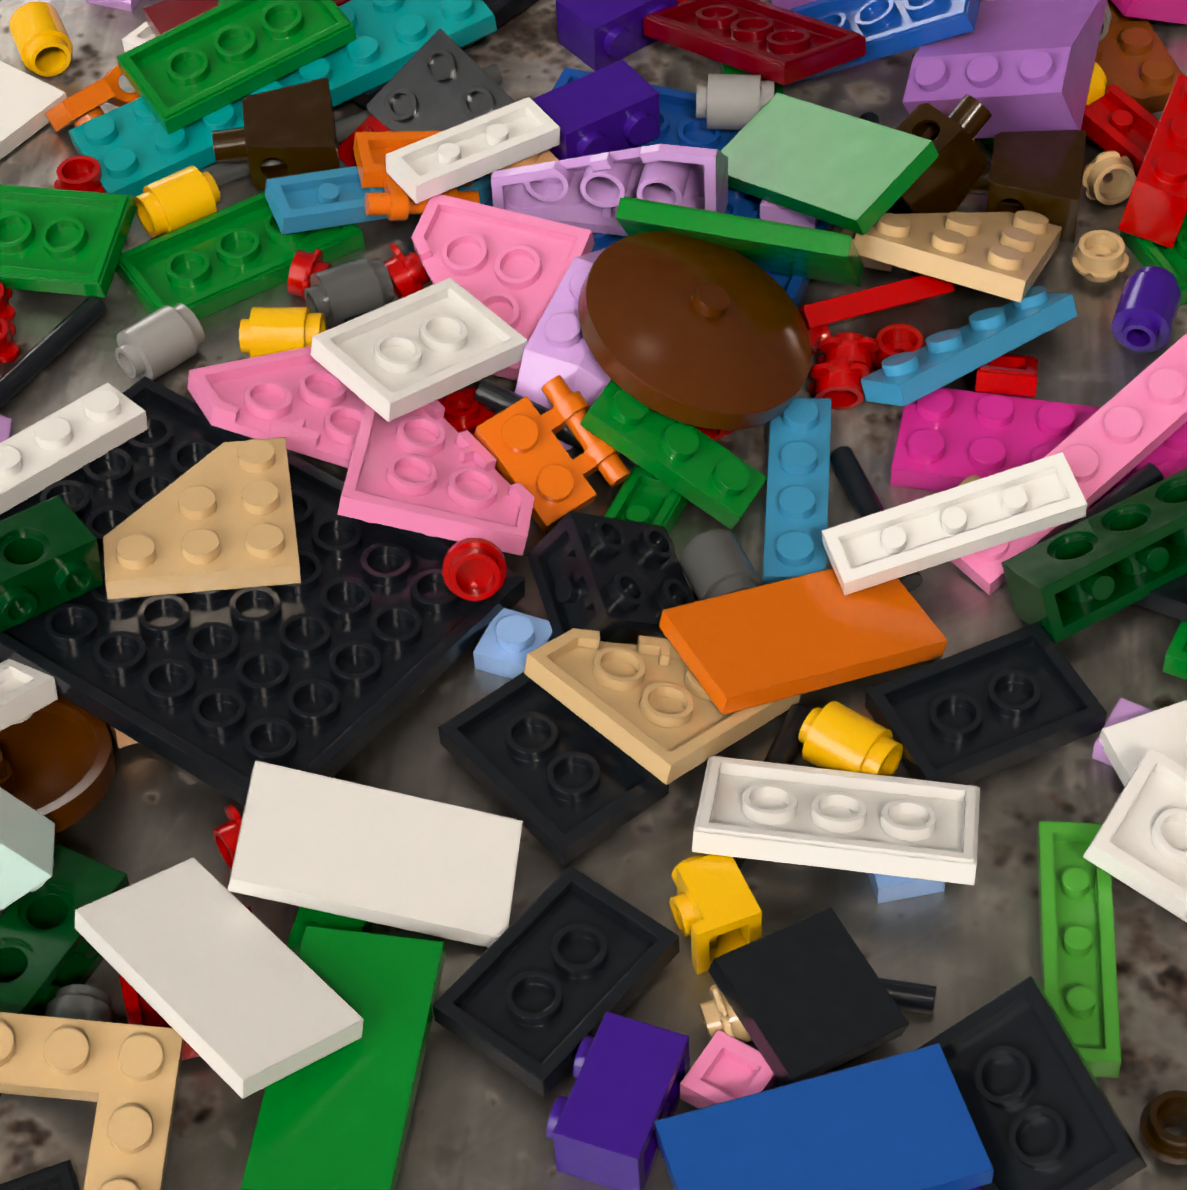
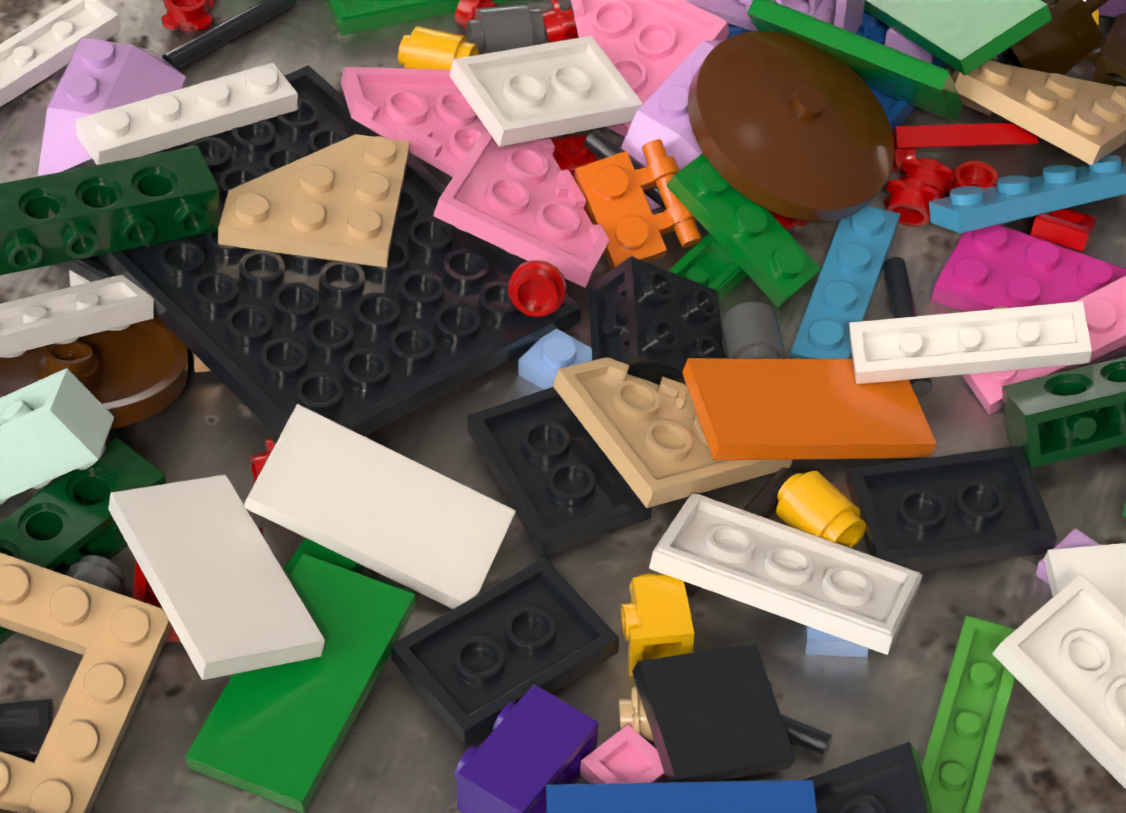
camera: 10 degrees right, 0 degrees up
light grey brick [115,303,205,381] -> none

